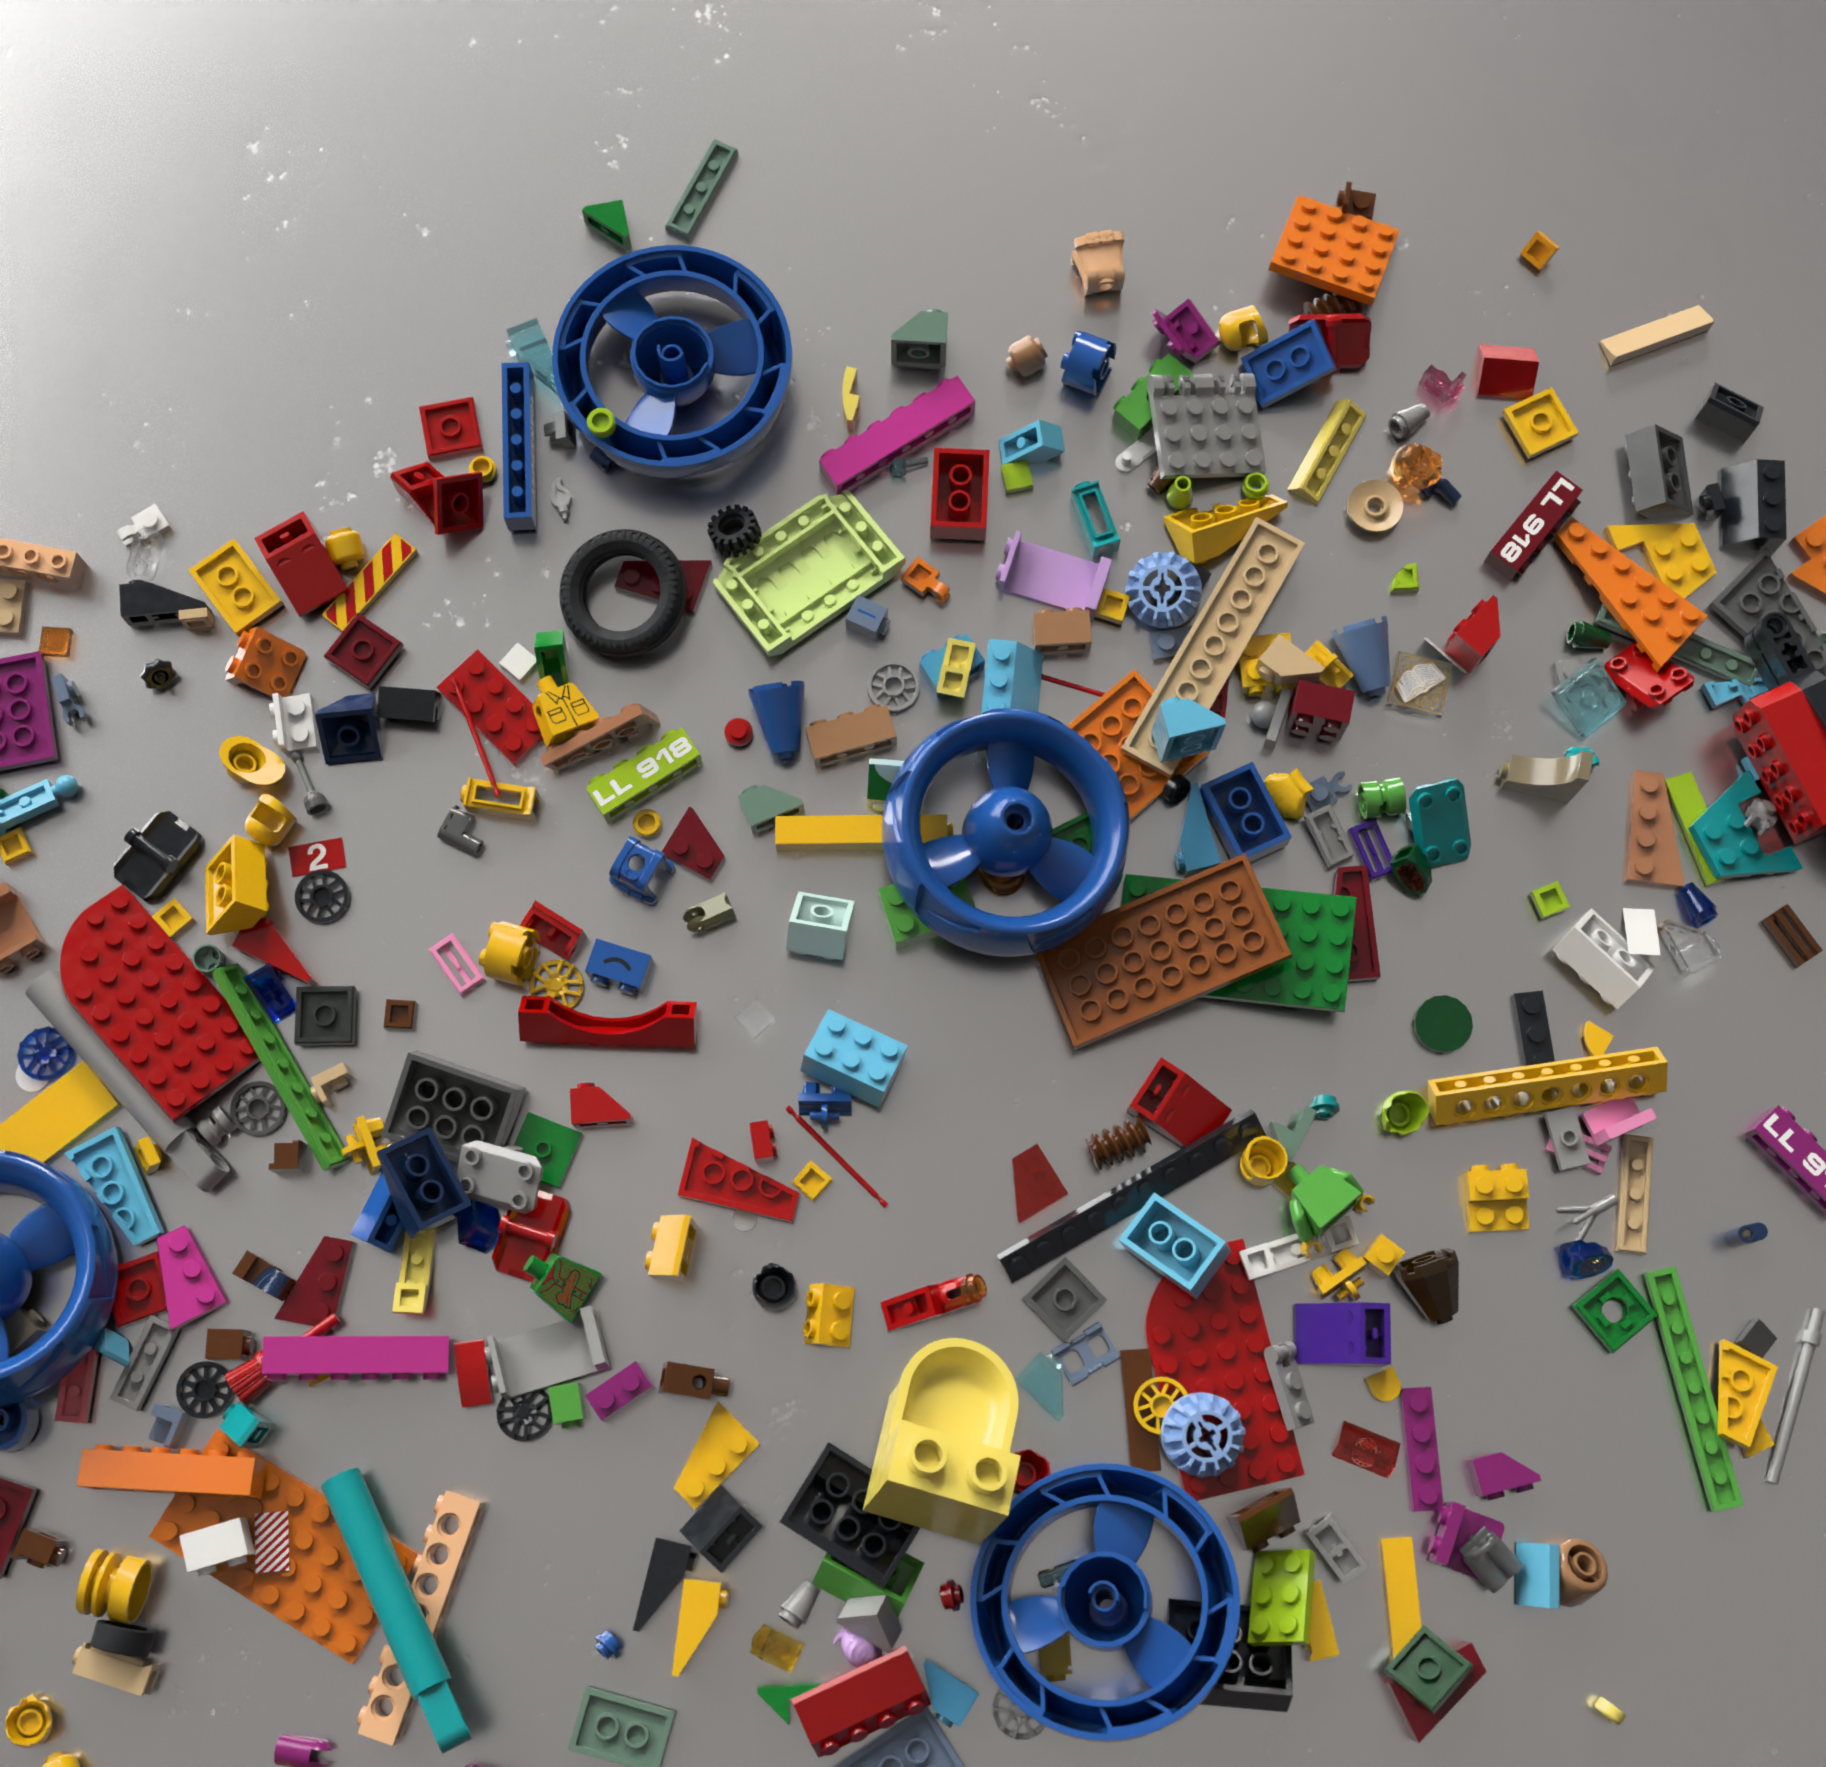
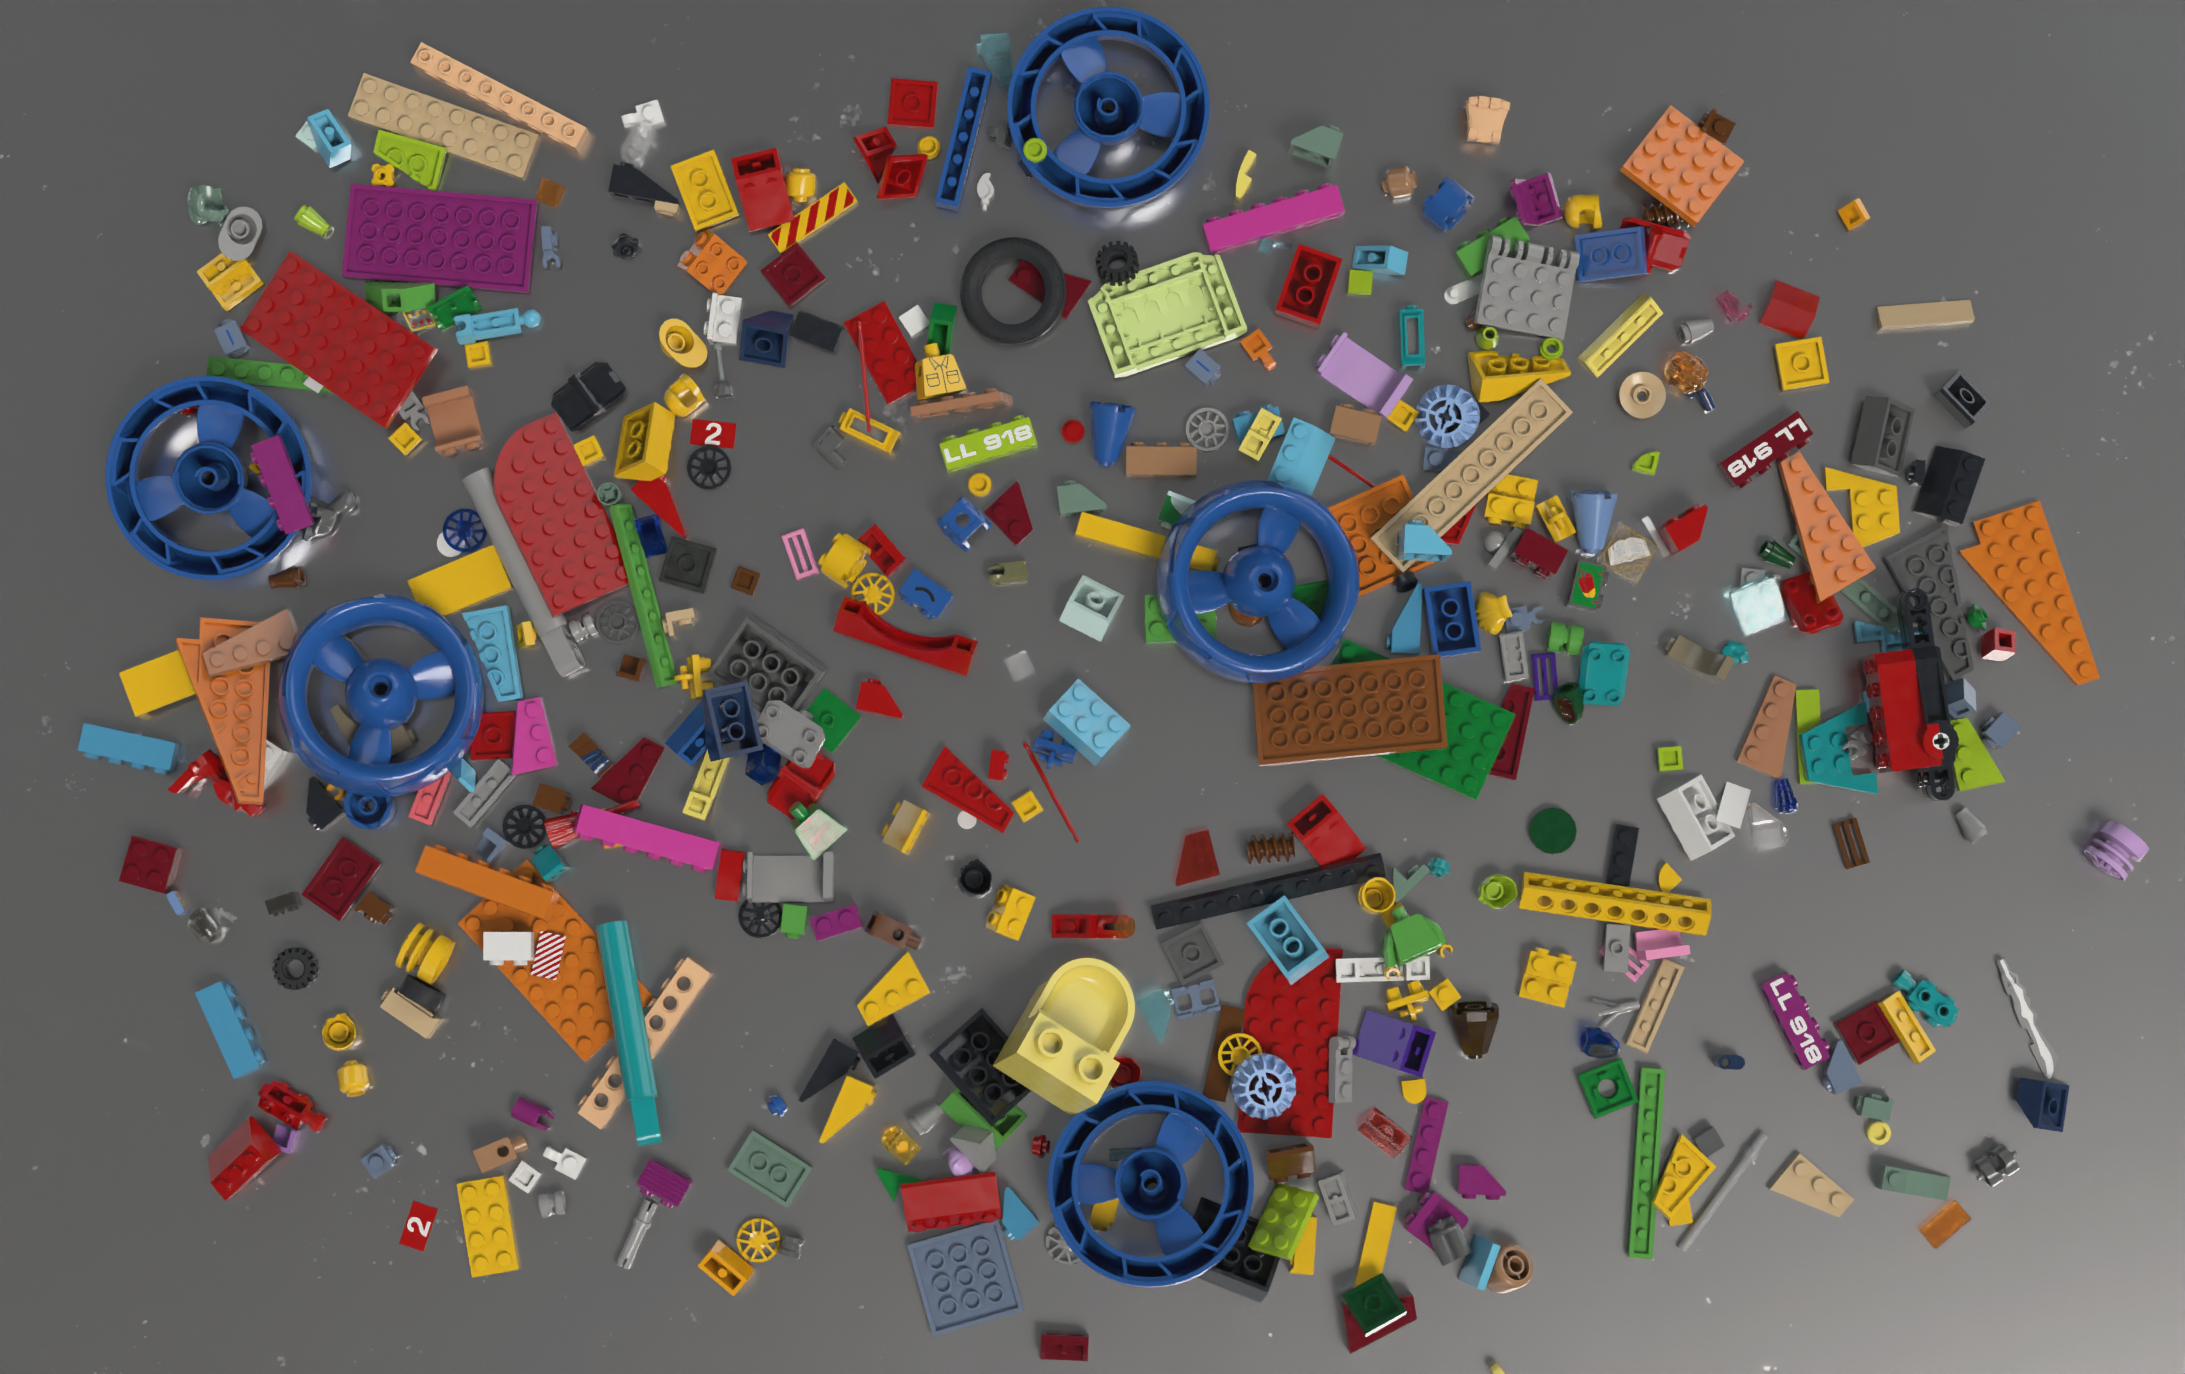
camera: 15 degrees right, 10 degrees up
tan slope [1255,634,1325,685] -> none
none -> brick [1566,559,1609,613]

